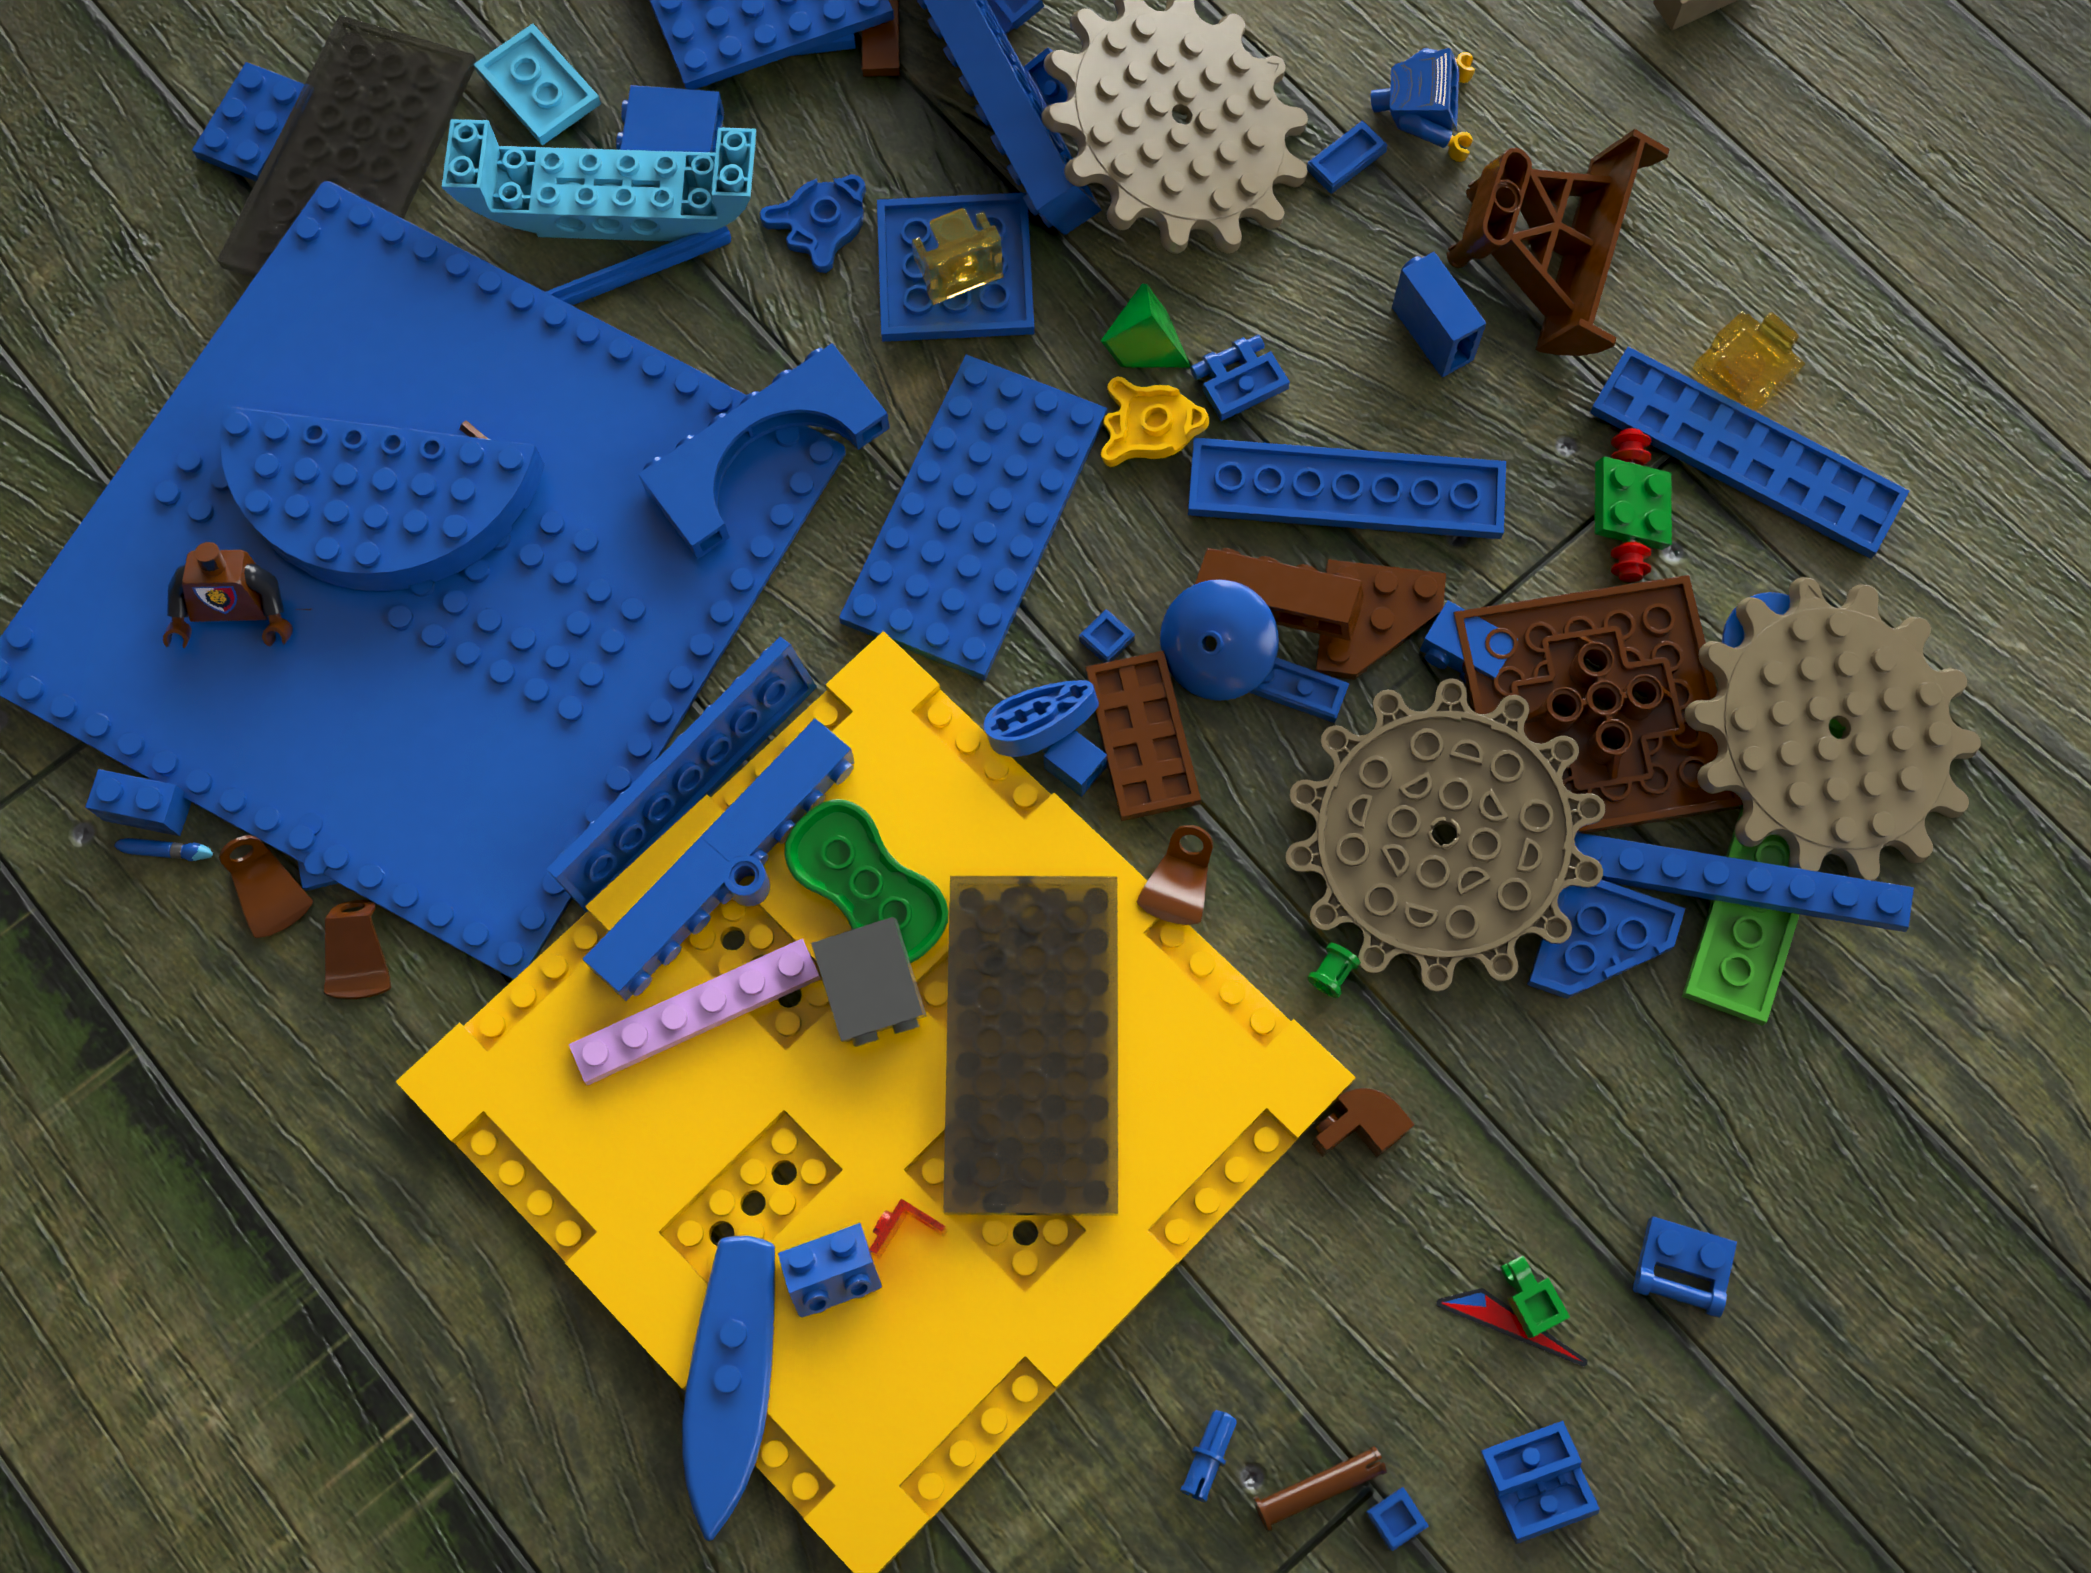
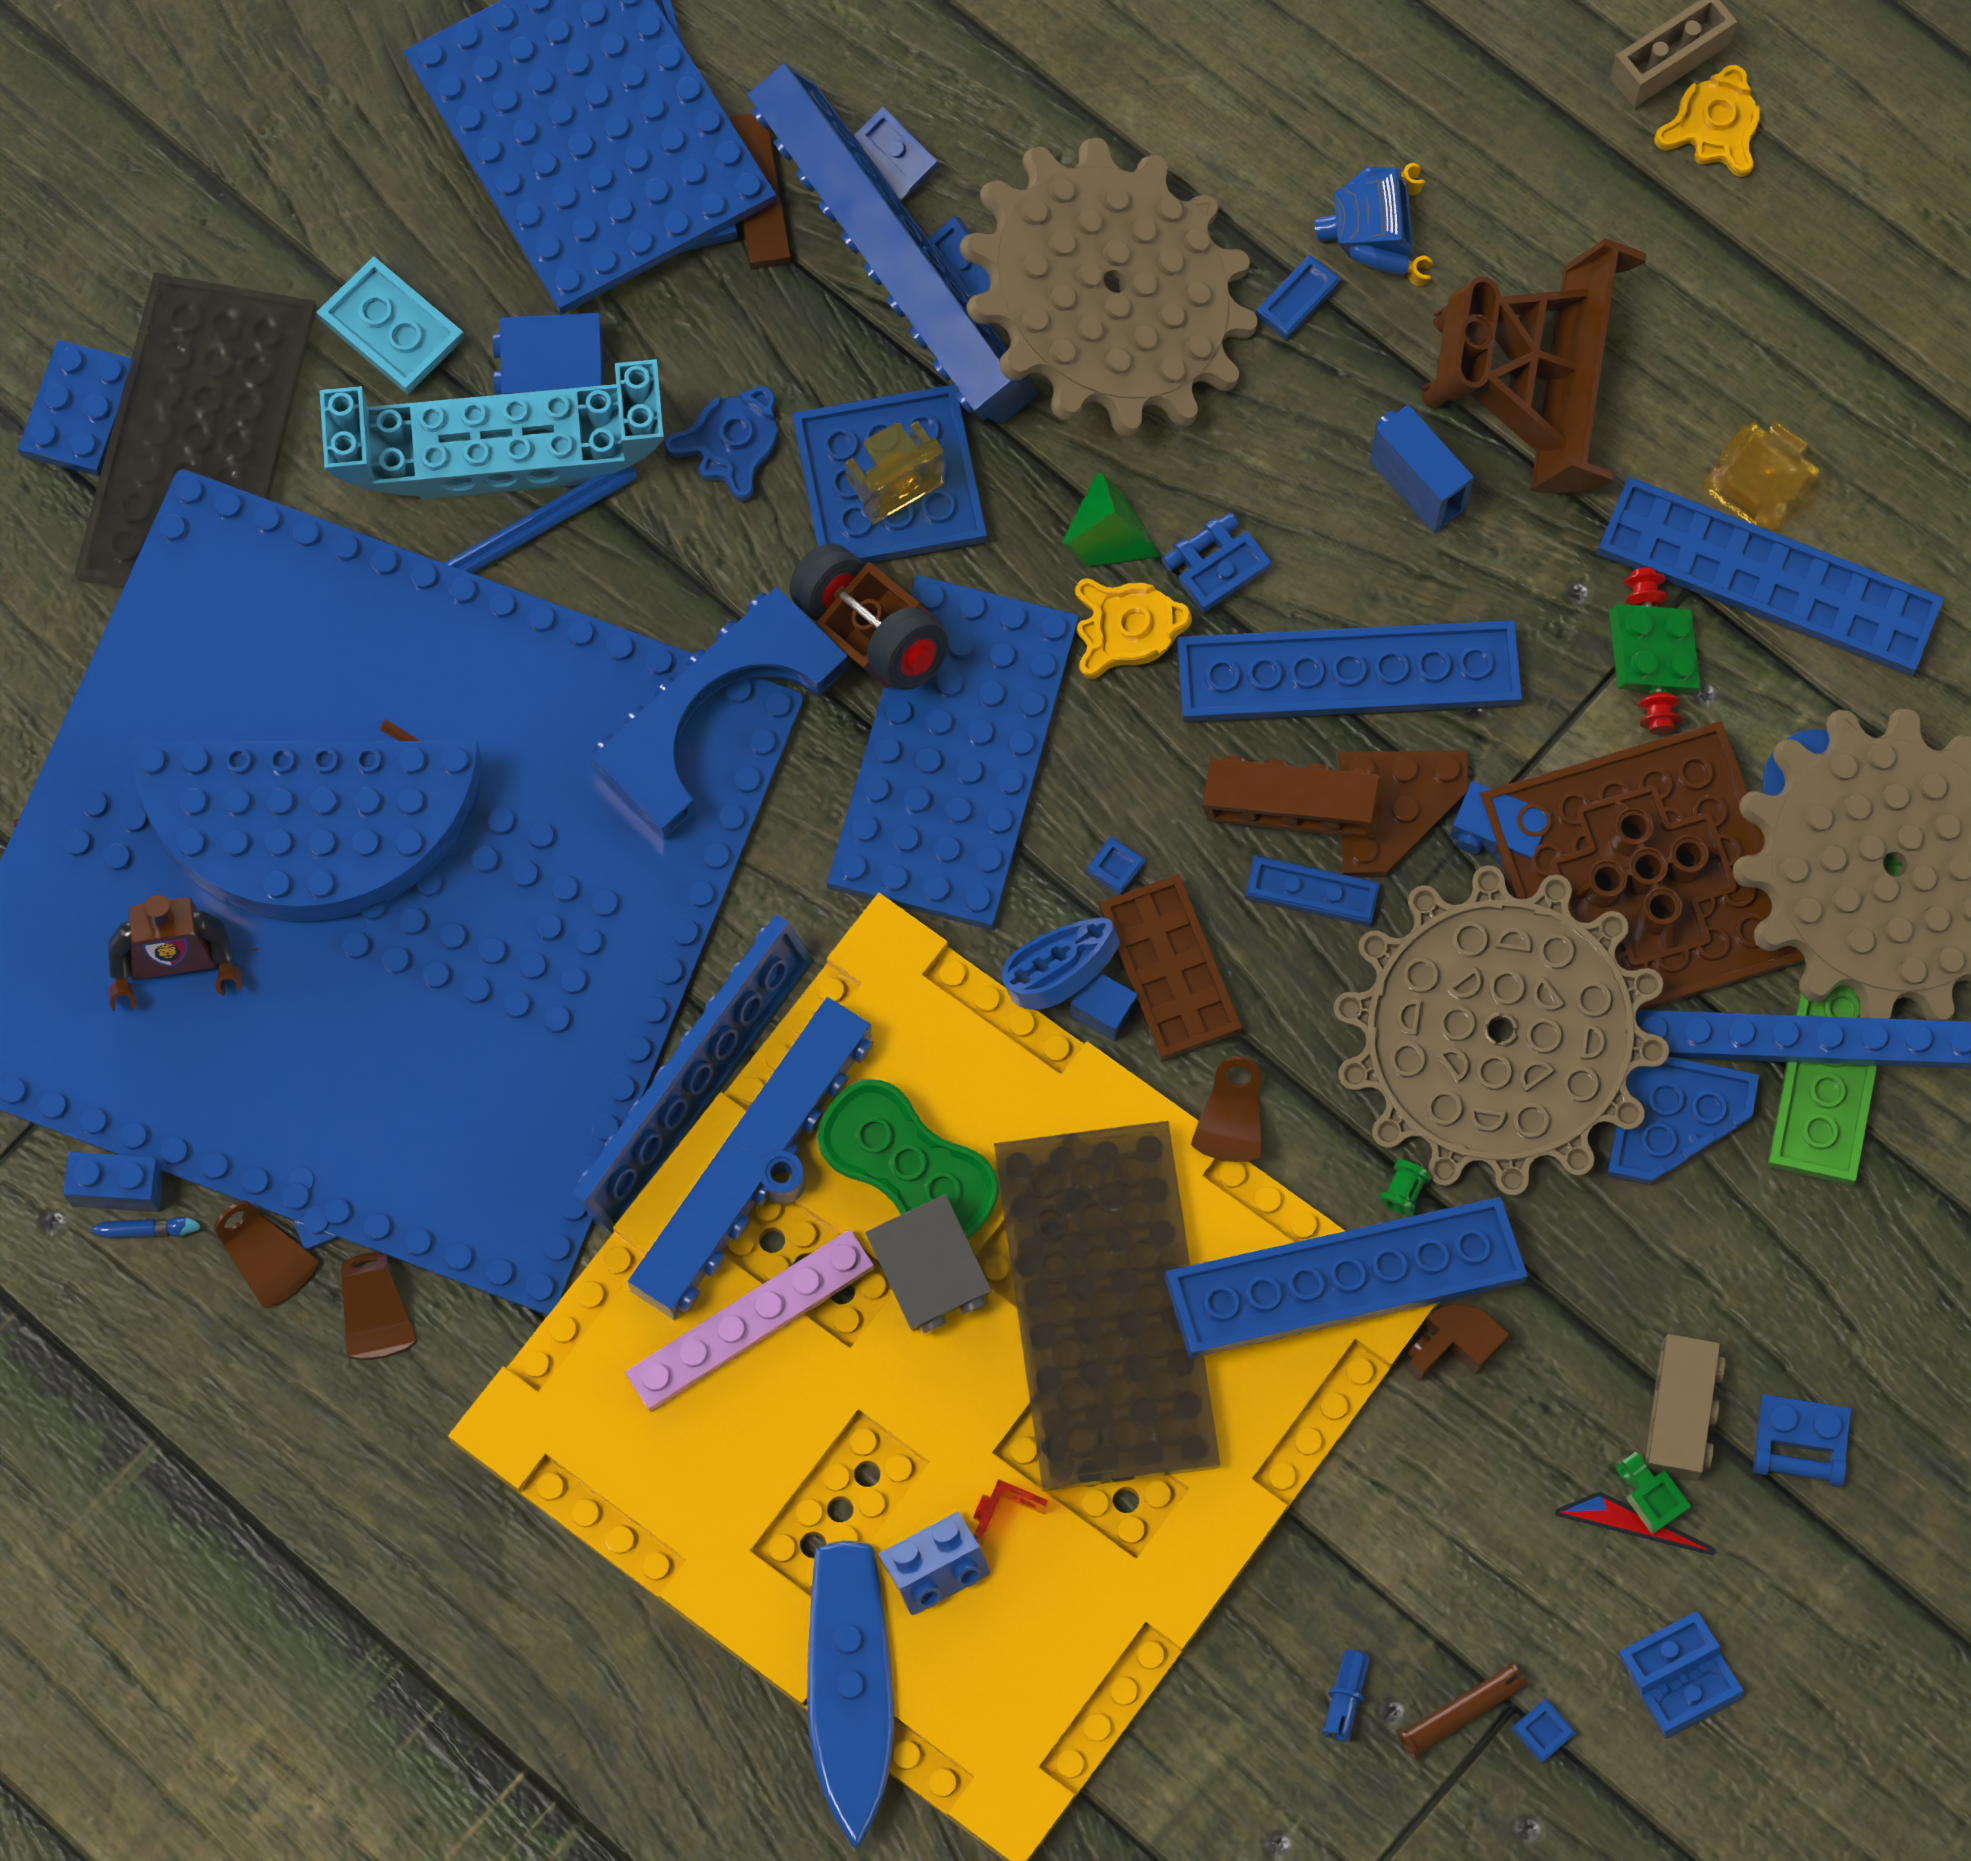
camera: 10 degrees left, 0 degrees up
blue dish [1160,579,1279,700] -> none
none -> brick [790,543,948,690]
none -> blue plate [1164,1197,1528,1359]
none -> dark tan brick [1644,1334,1725,1481]
none -> yellow tile [1654,65,1760,177]

